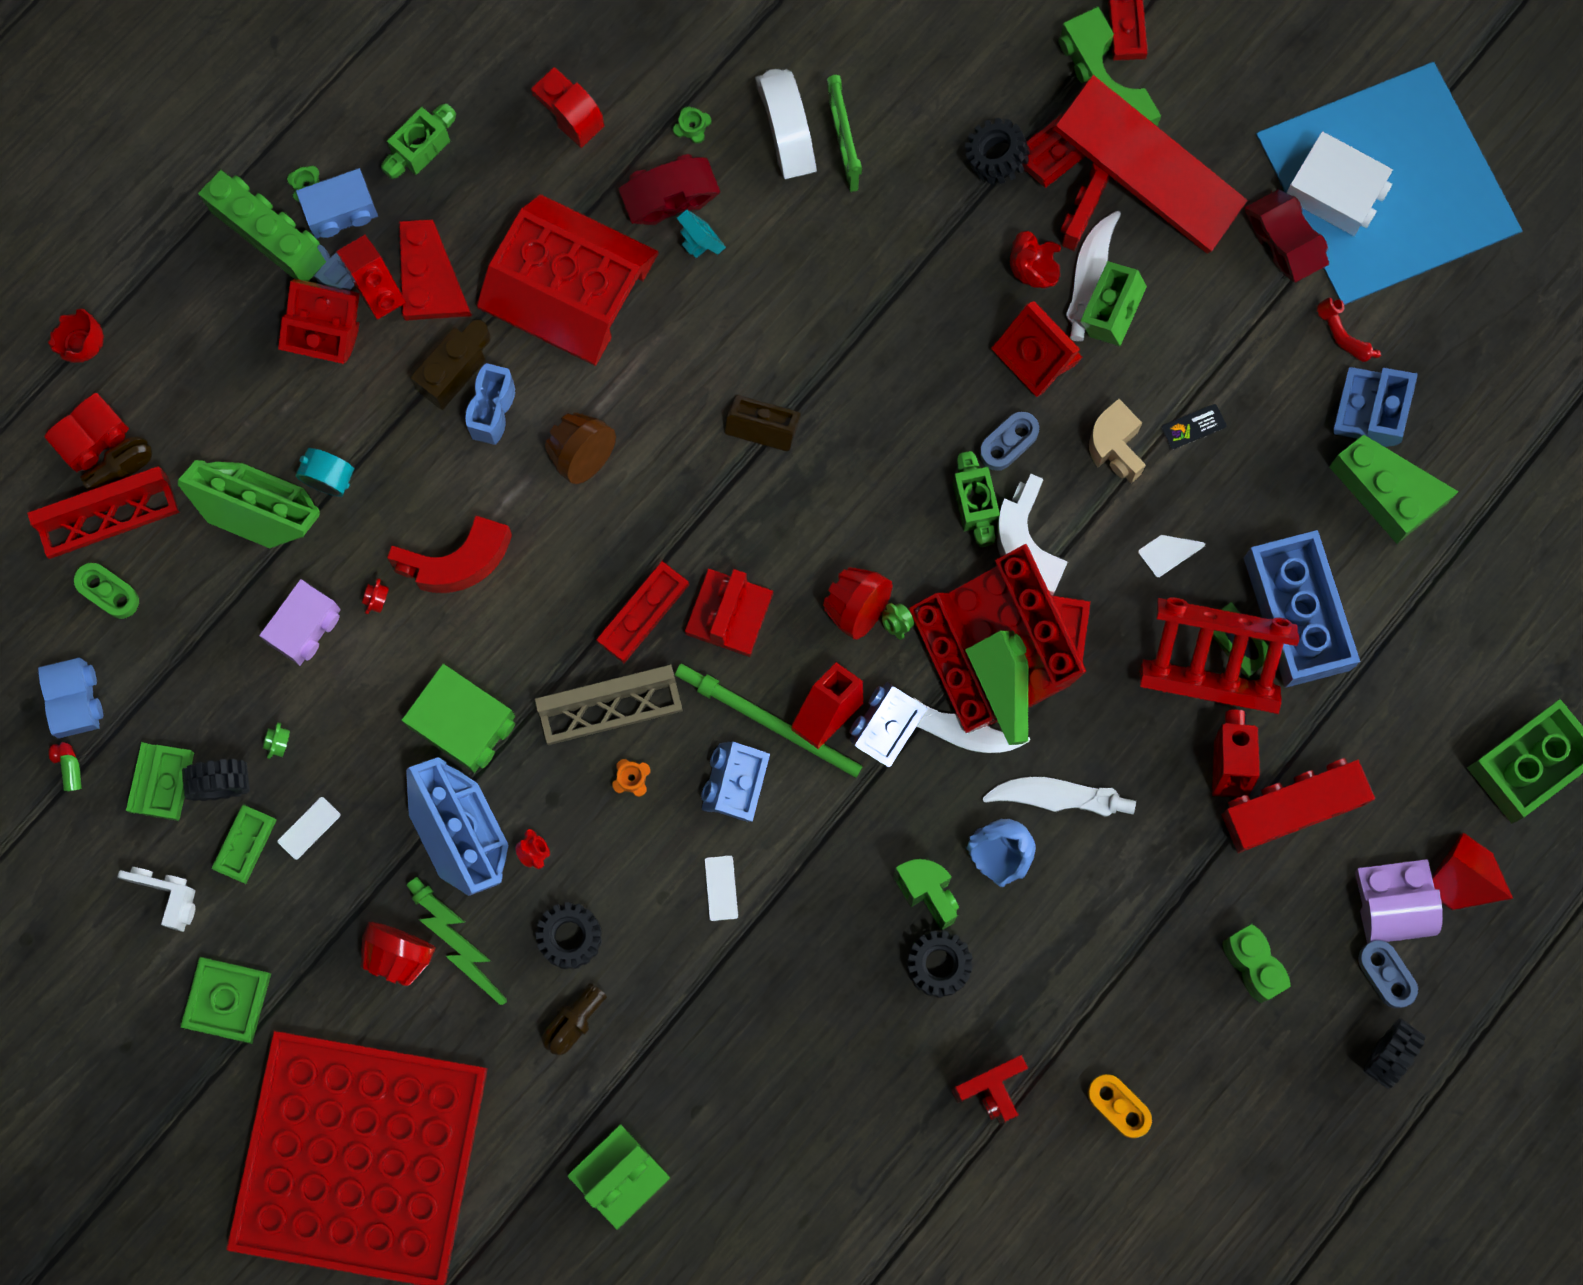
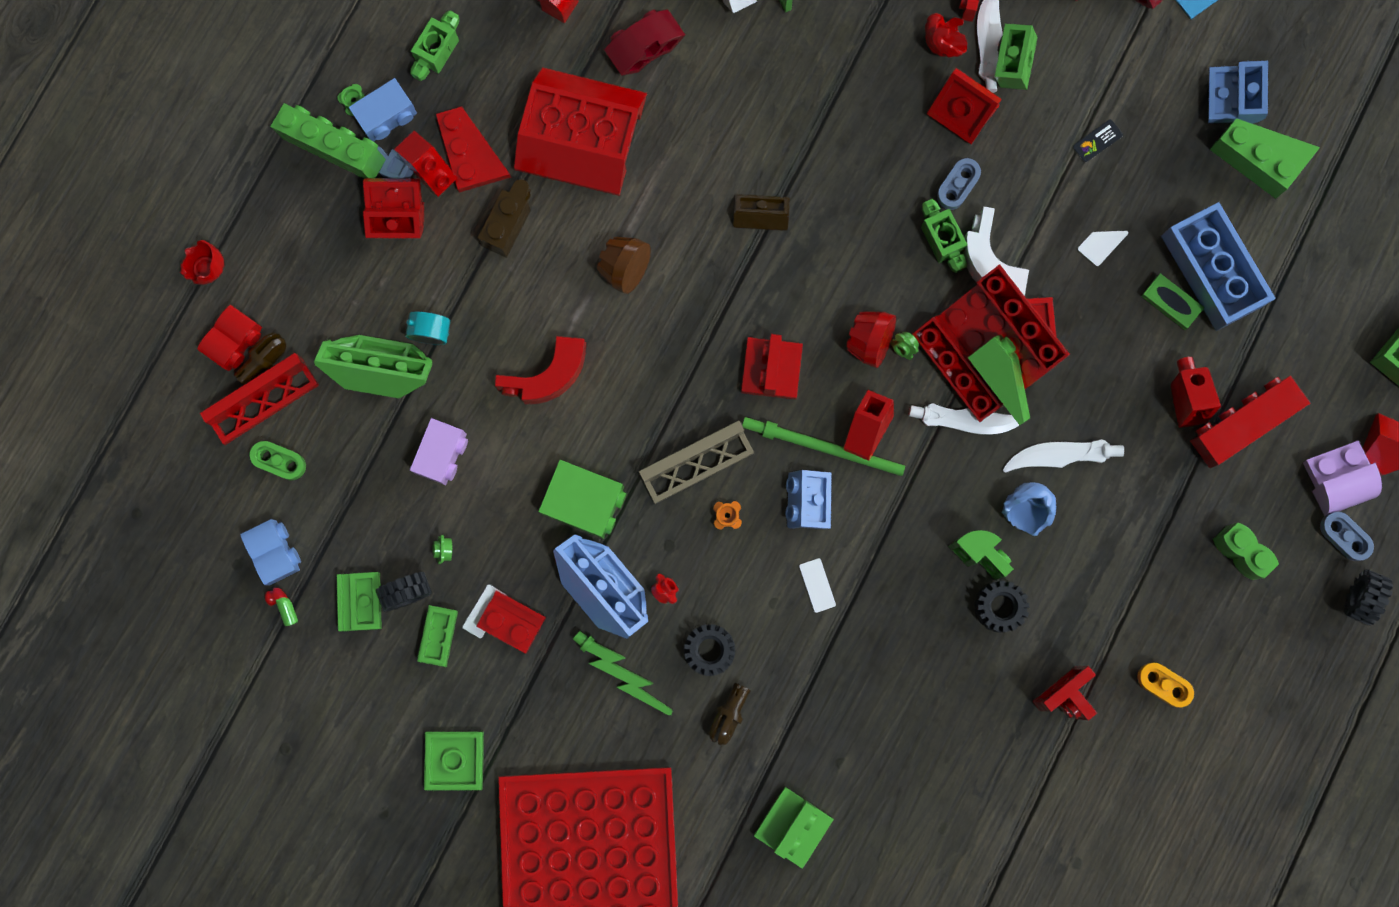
camera: 10 degrees left, 5 degrees up
white bracket [118,867,196,932] -> none
red plate [361,578,389,614] -> none
red piece [361,922,436,986] -> none
medium blue brick [465,363,515,445] -> none
red plate [596,561,689,664] -> none
teal plate [677,210,726,258] -> none
bracket [850,682,927,767] -> none
tan brick [1089,399,1146,483] -> none
red fence [1140,597,1299,714] -> none
red piece [1317,297,1381,362] -> none
none -> red plate [476,590,546,654]

